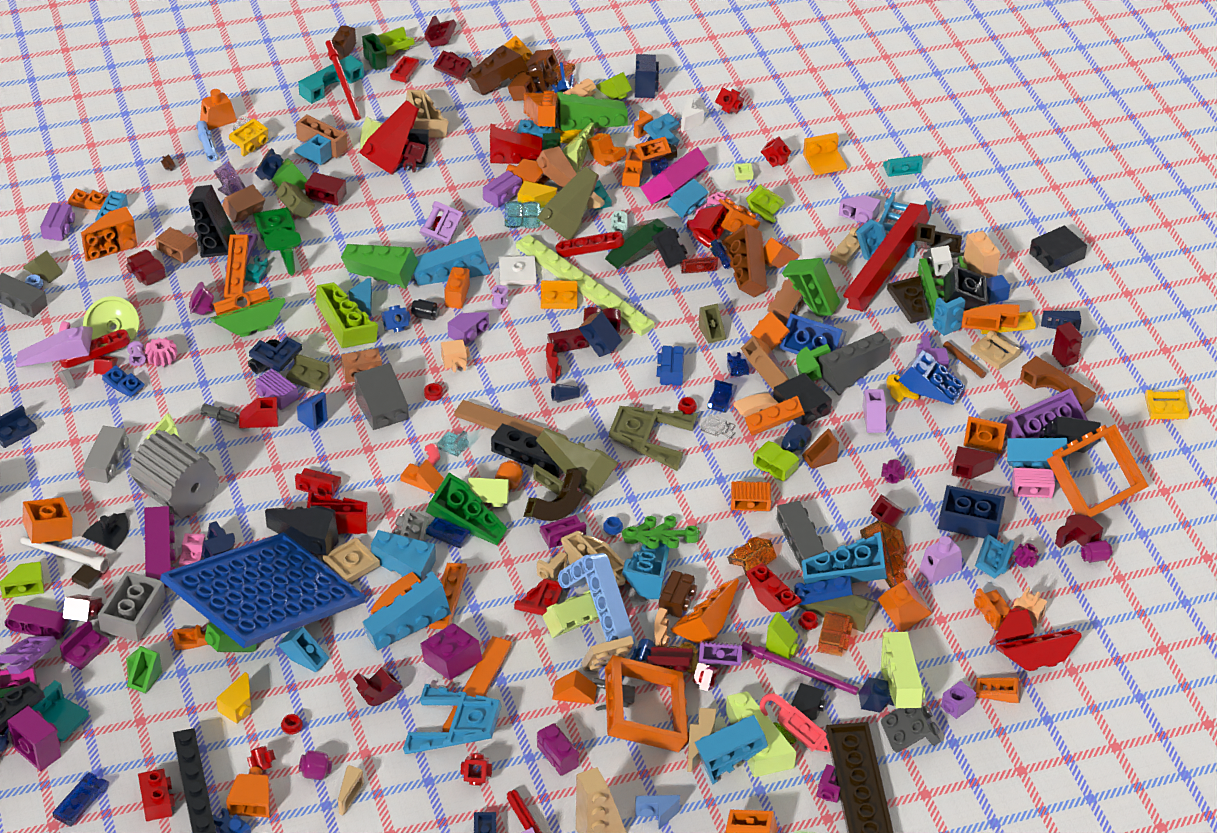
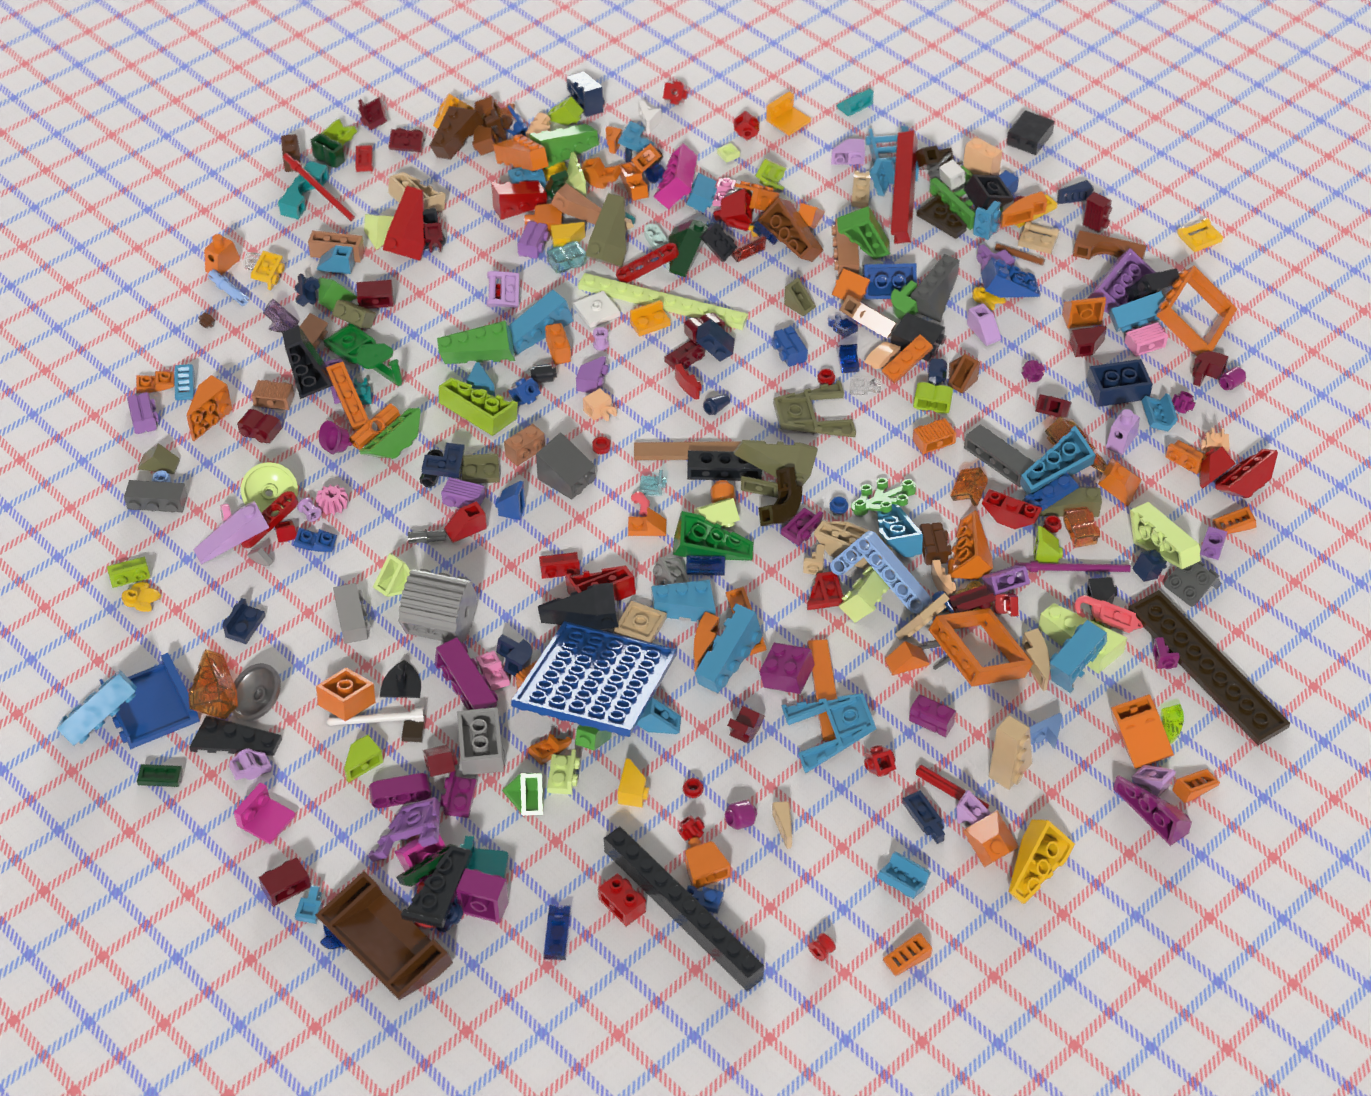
camera: 25 degrees left, 5 degrees up
none -> yellowish green bracket [547,749,580,795]

